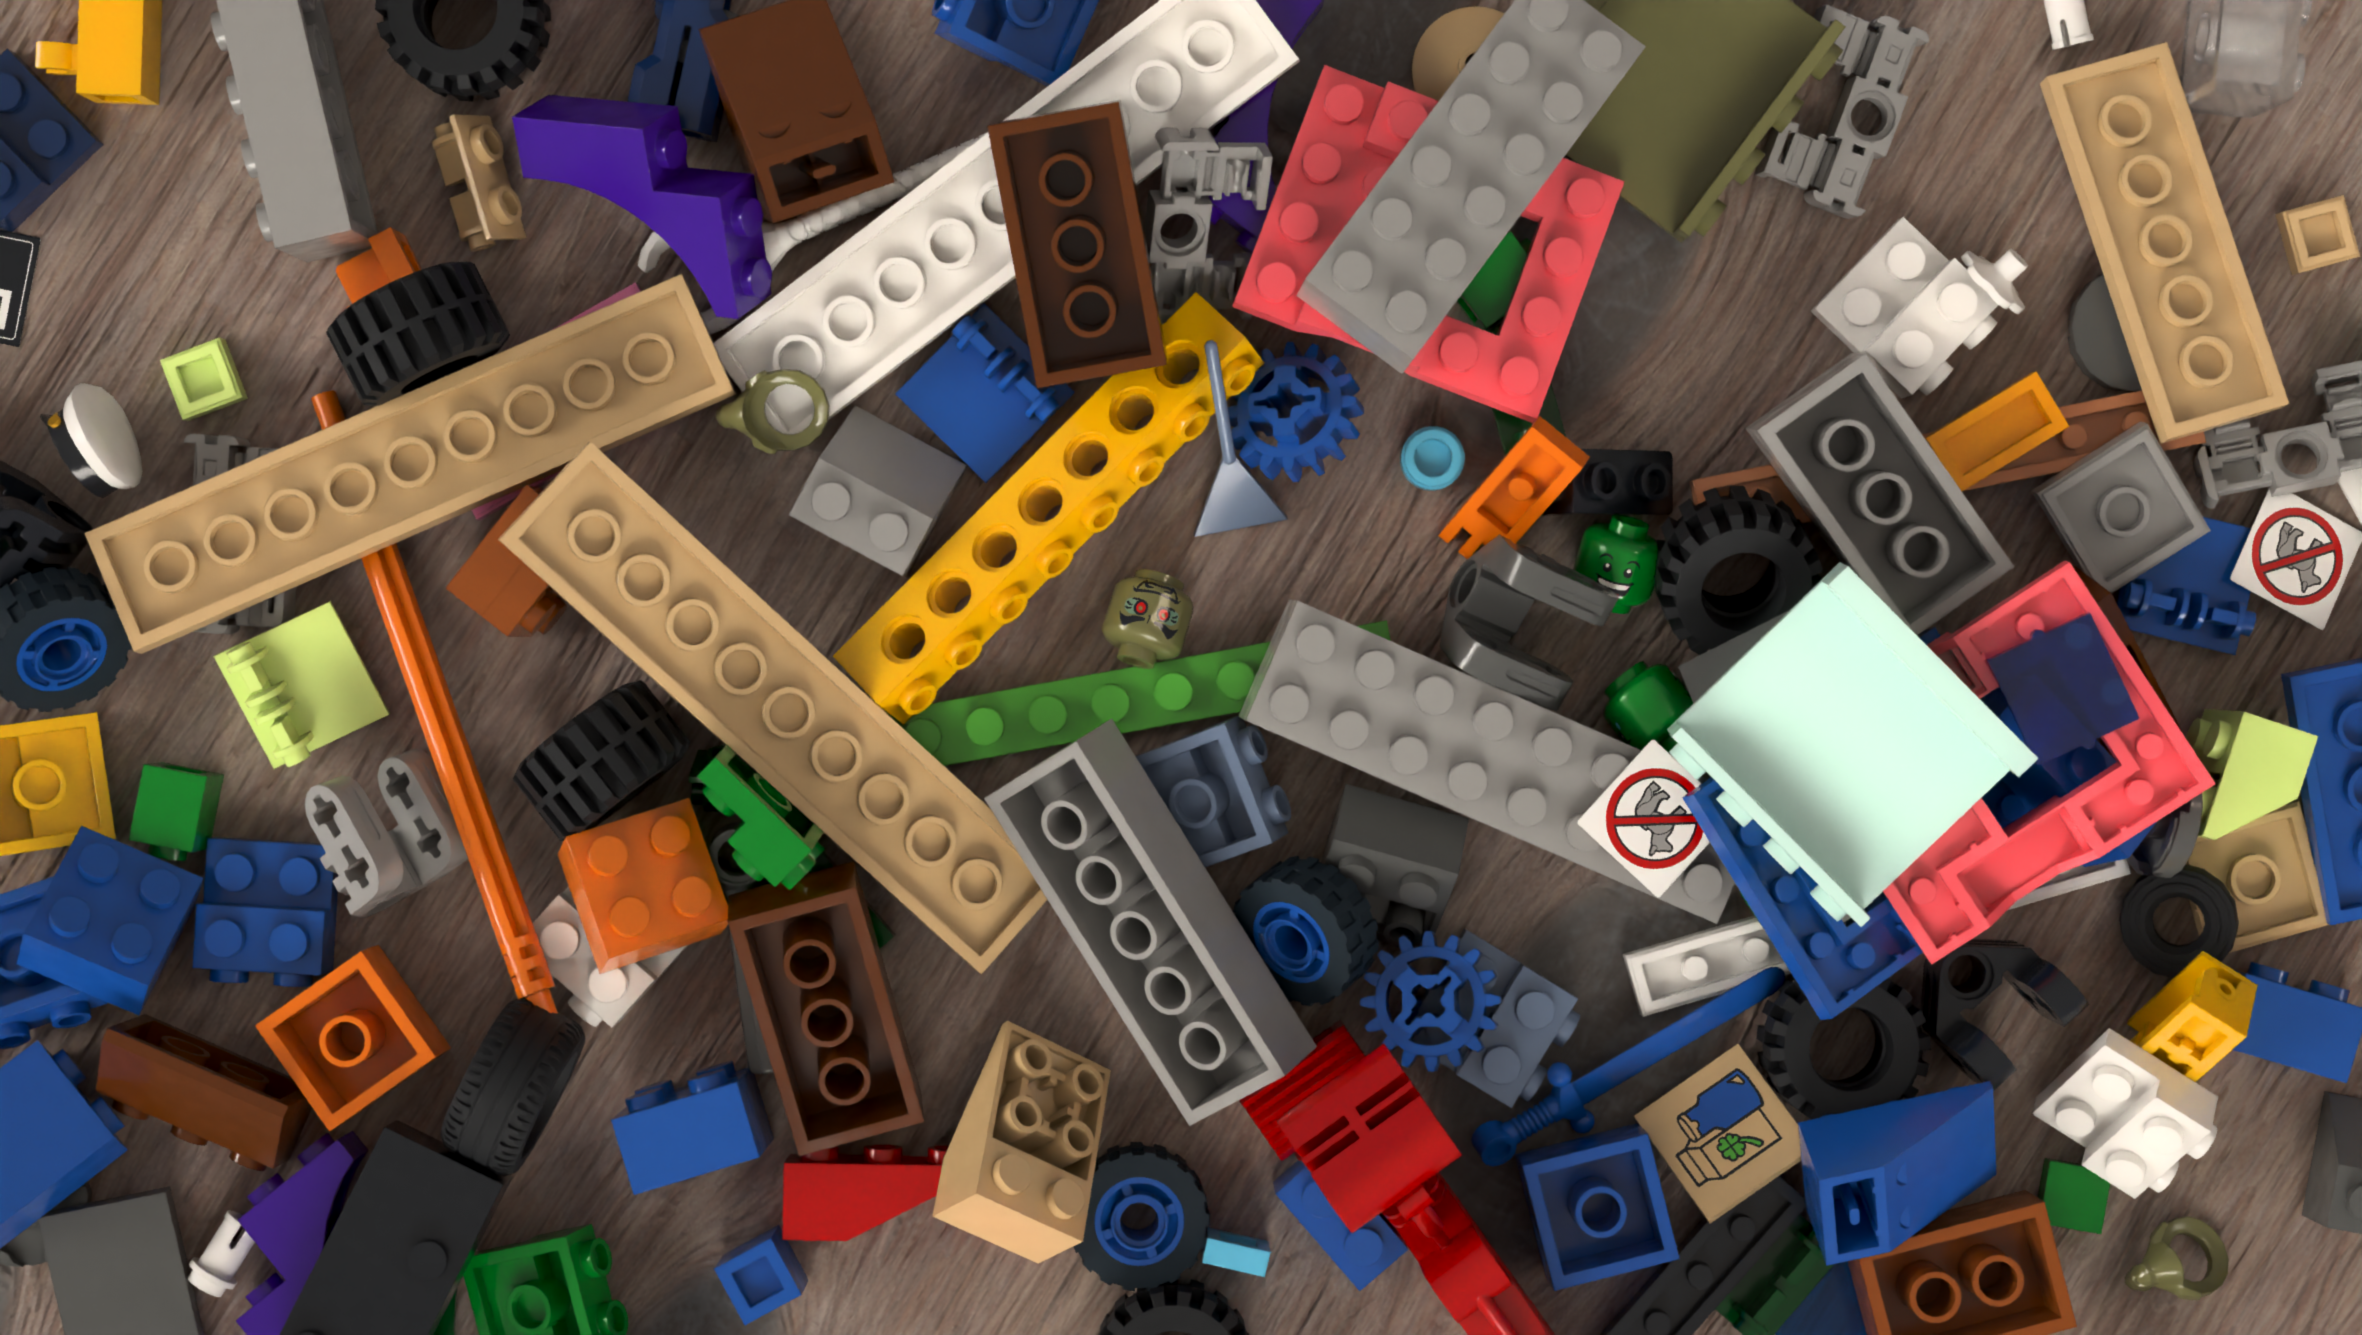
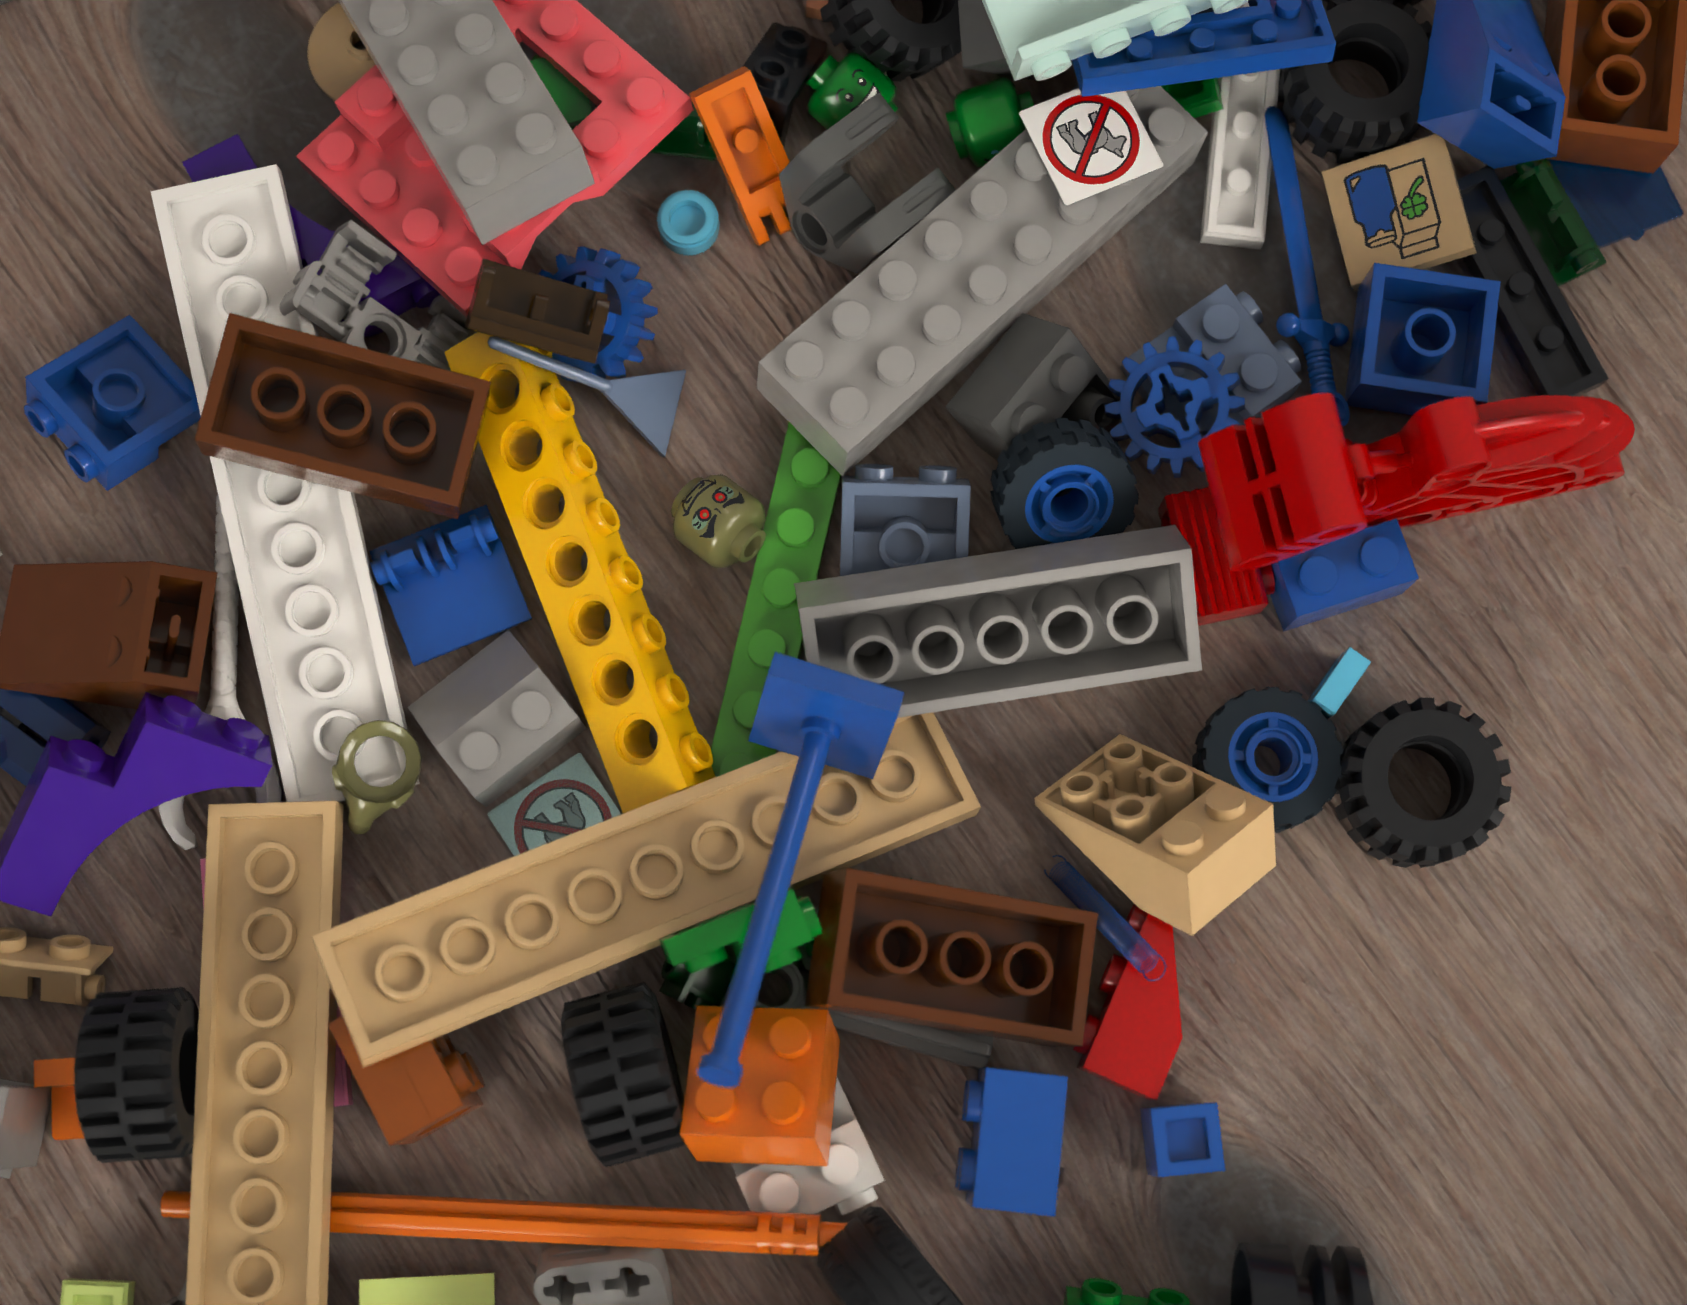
camera: 65 degrees left, 10 degrees down
none -> dark brown hinge [464,259,610,364]
none -> clear light blue sticker [487,753,621,856]
none -> blue tile [697,652,904,1088]
none -> blue piece [1044,855,1166,981]

